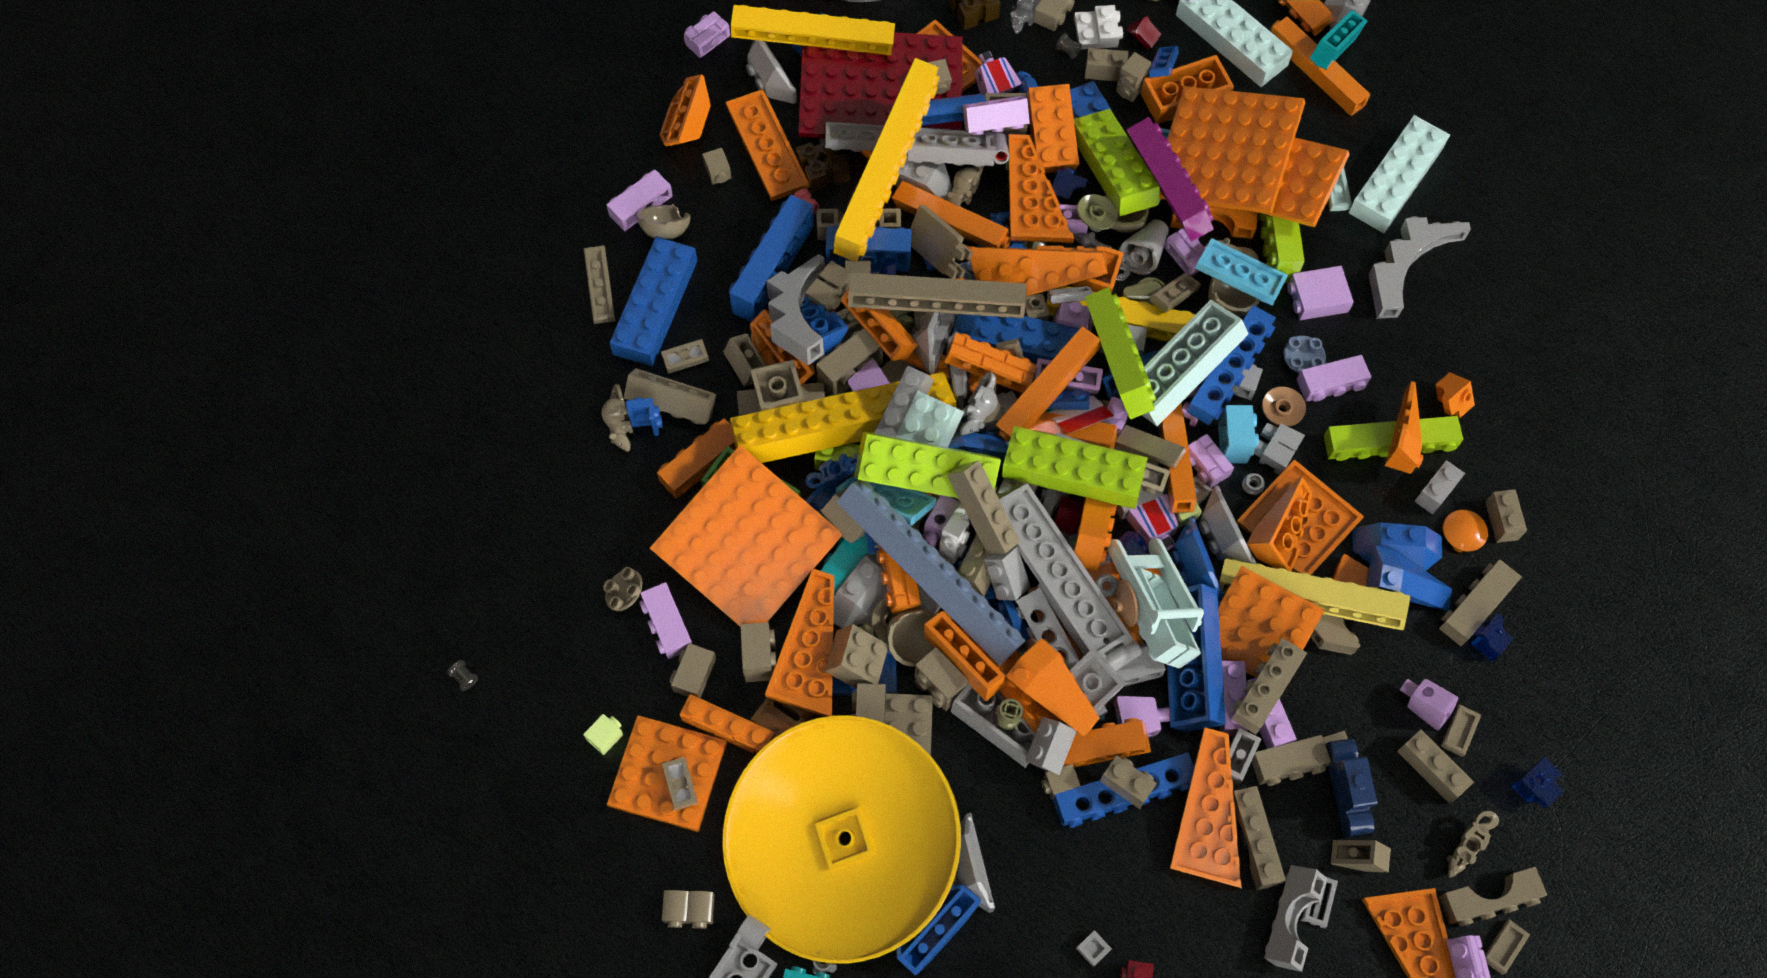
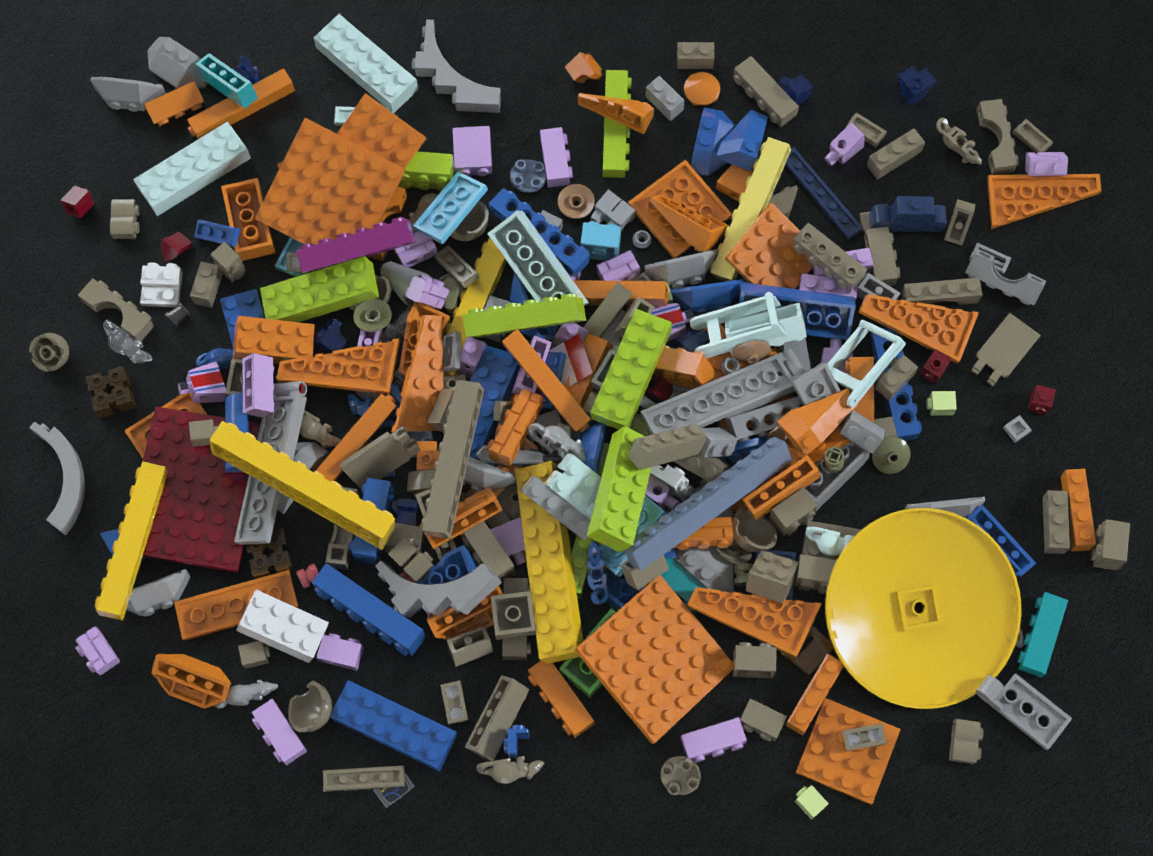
camera: 80 degrees left, 5 degrees up
none -> light grey animal [215,680,278,709]
none -> clear blue brick [233,55,261,85]
none -> white brick [236,590,329,663]
none -> lavender brick [317,634,364,671]
none -> sticker [373,772,415,808]
none -> lavender brick [406,275,449,310]
none -> dark blue tile [785,147,863,241]
none -> light aqua animal [805,527,854,556]
none -> light aqua piece [827,320,905,408]
none -> olive dish [872,436,910,474]
none -> dark red brick [920,349,951,383]
none -> yellowish green brick [926,391,956,416]
none -> dark tan tile [971,313,1040,387]

